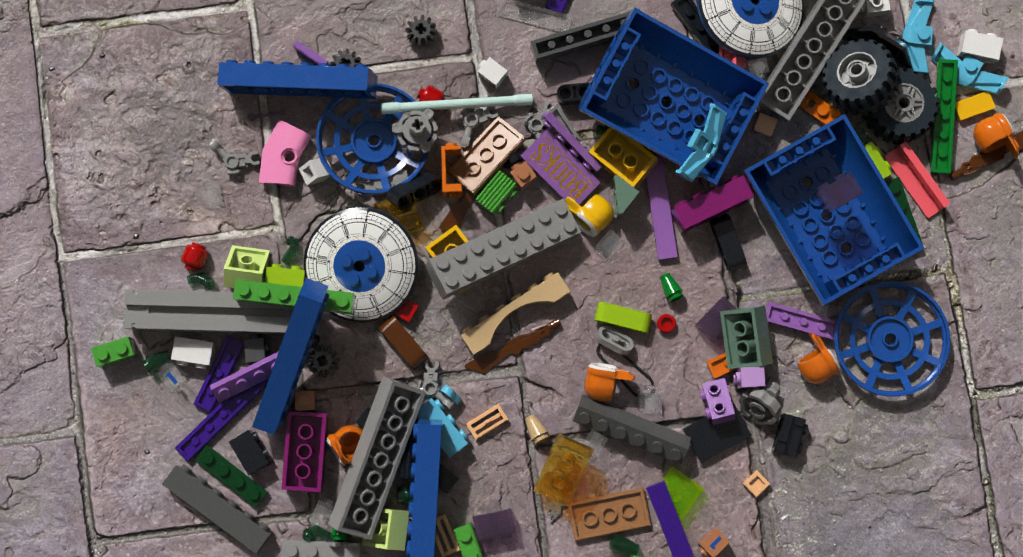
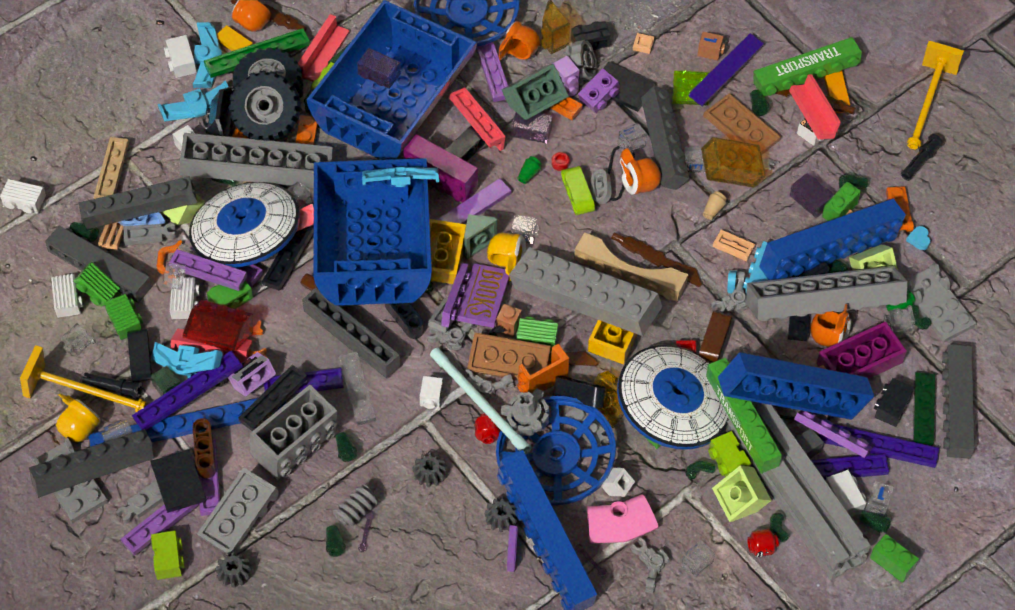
camera: 120 degrees left, 25 degrees down
none -> coral panel [449,88,506,151]
none -> clear yellow slope [541,0,570,54]

